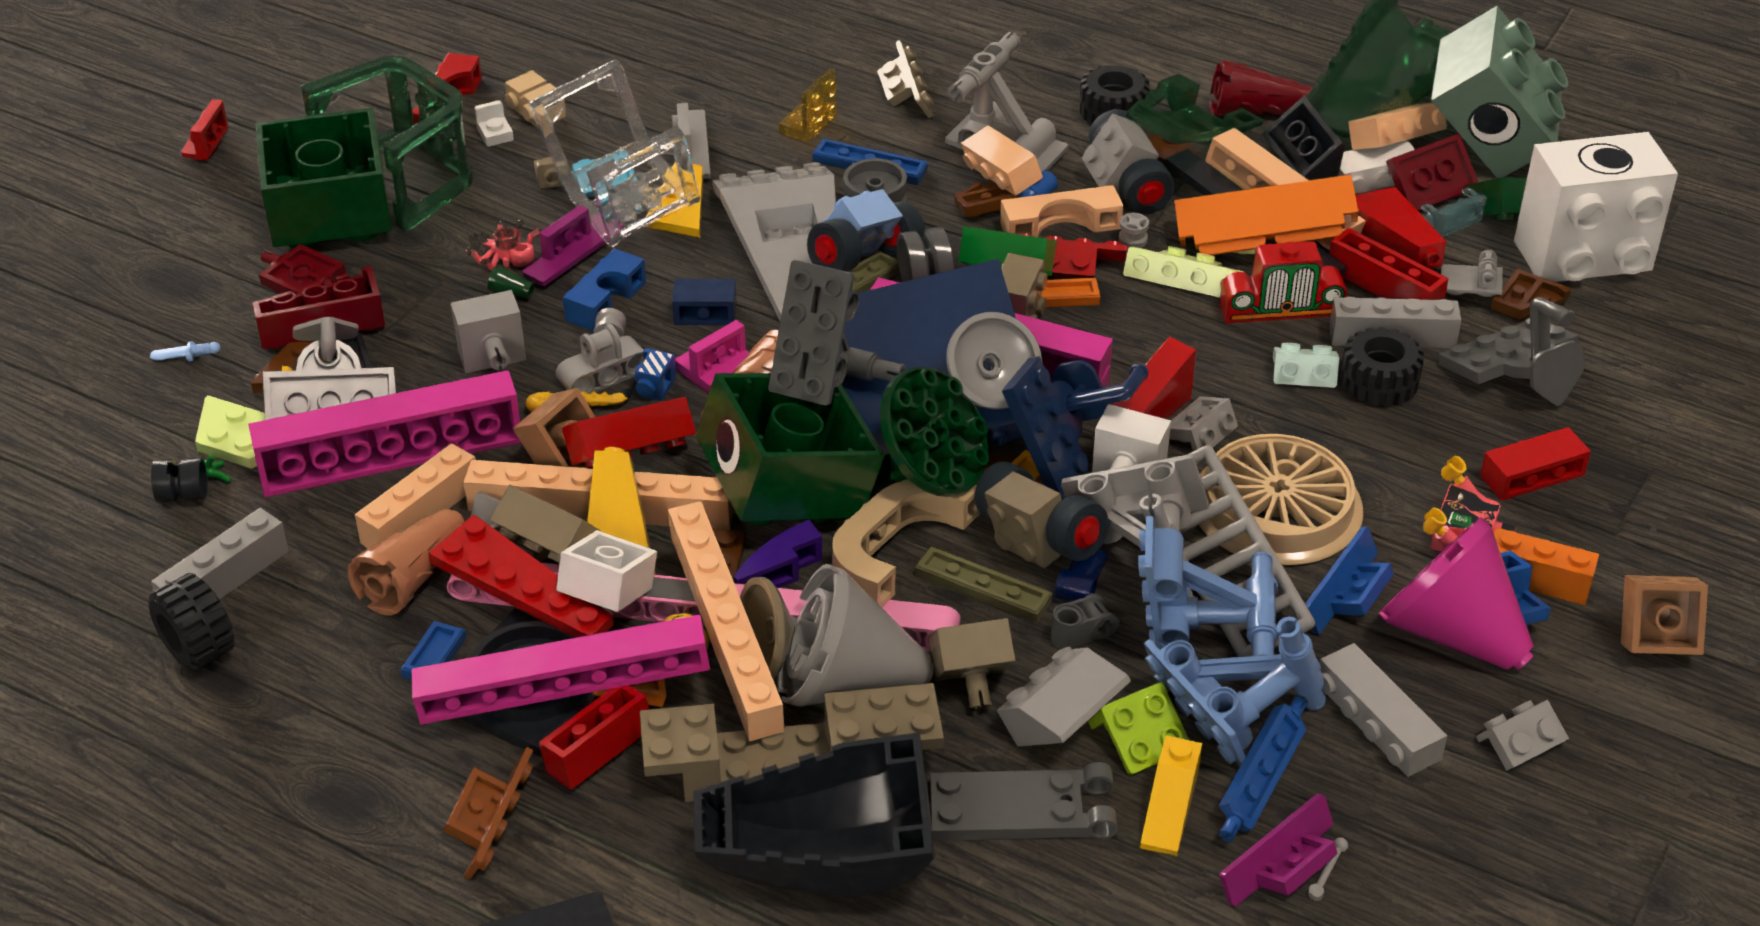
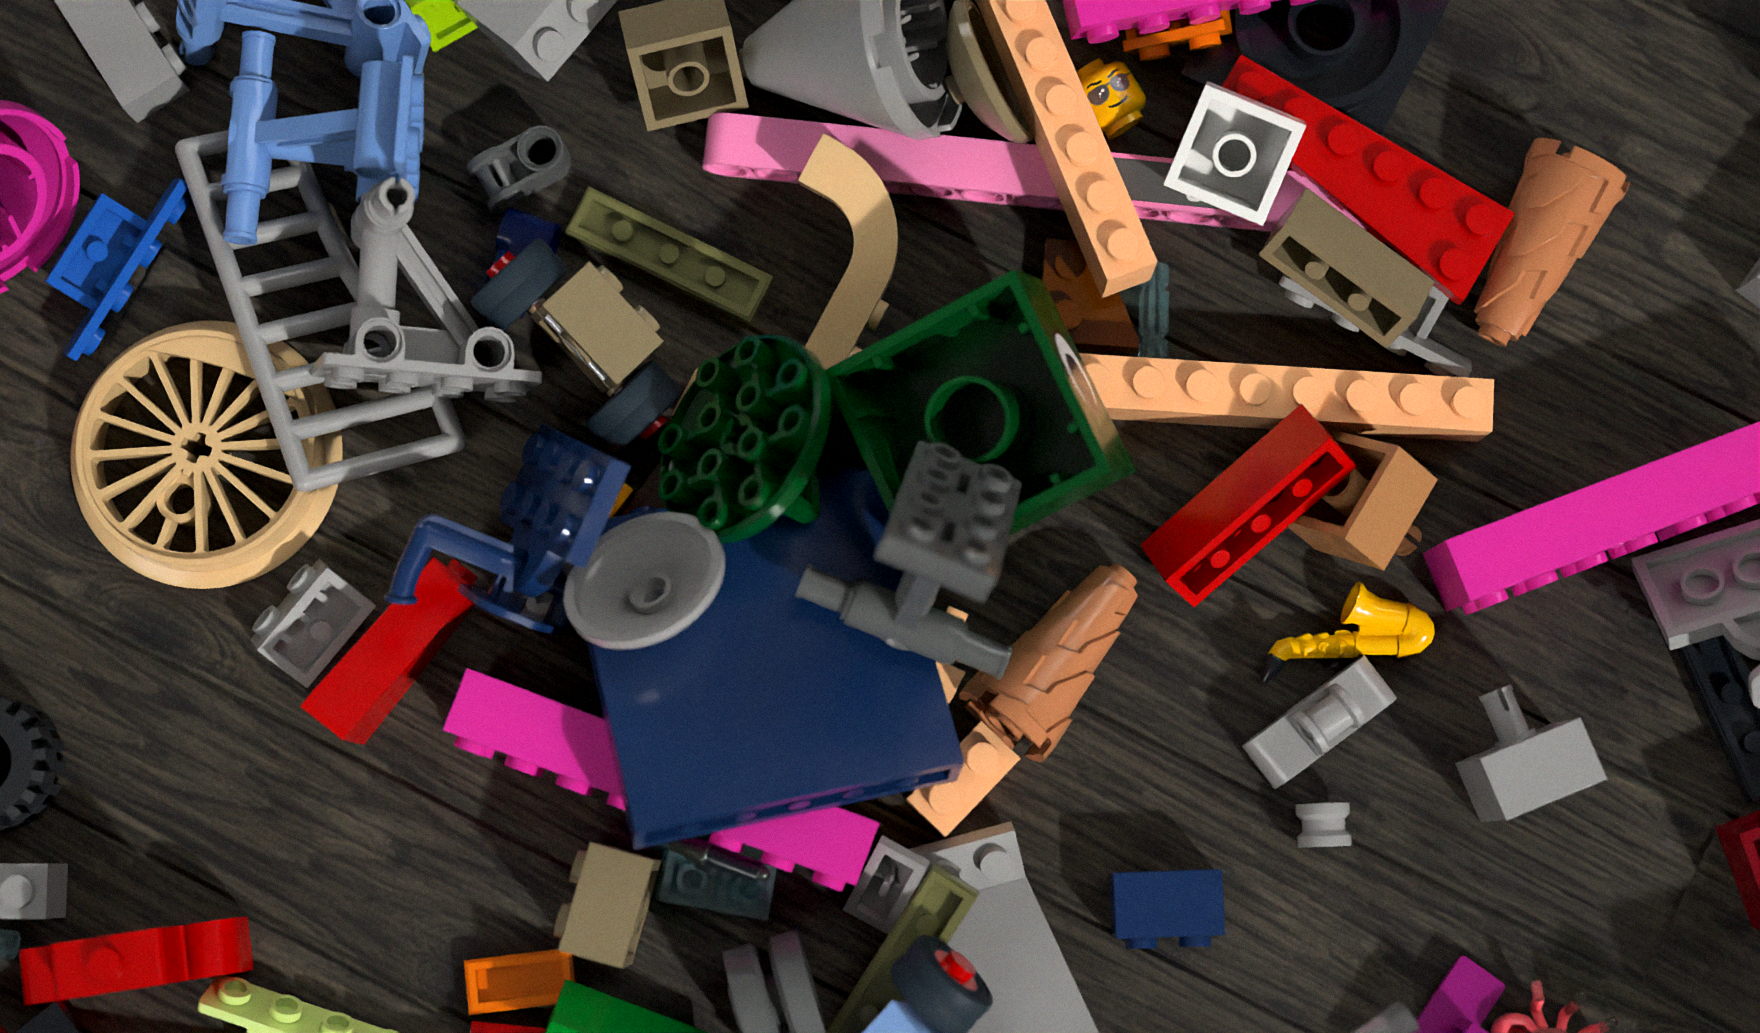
camera: 175 degrees right, 40 degrees up
light nougat brick [355,443,476,548] -> none
blue tile [401,621,466,680] -> none
dark green cone [487,266,535,300] -> none
blue arch [563,248,646,331] -> none
yellow slope [587,447,656,575] -> none
blue brick [634,348,676,401] -> none
dark pink bracket [675,320,750,394] -> none
dark purple slope [734,520,822,588] -> none
white brick [1092,404,1171,473] -> none
light aqua bracket [1273,343,1339,388] -> none
none -> clear light blue axle [1139,262,1169,359]

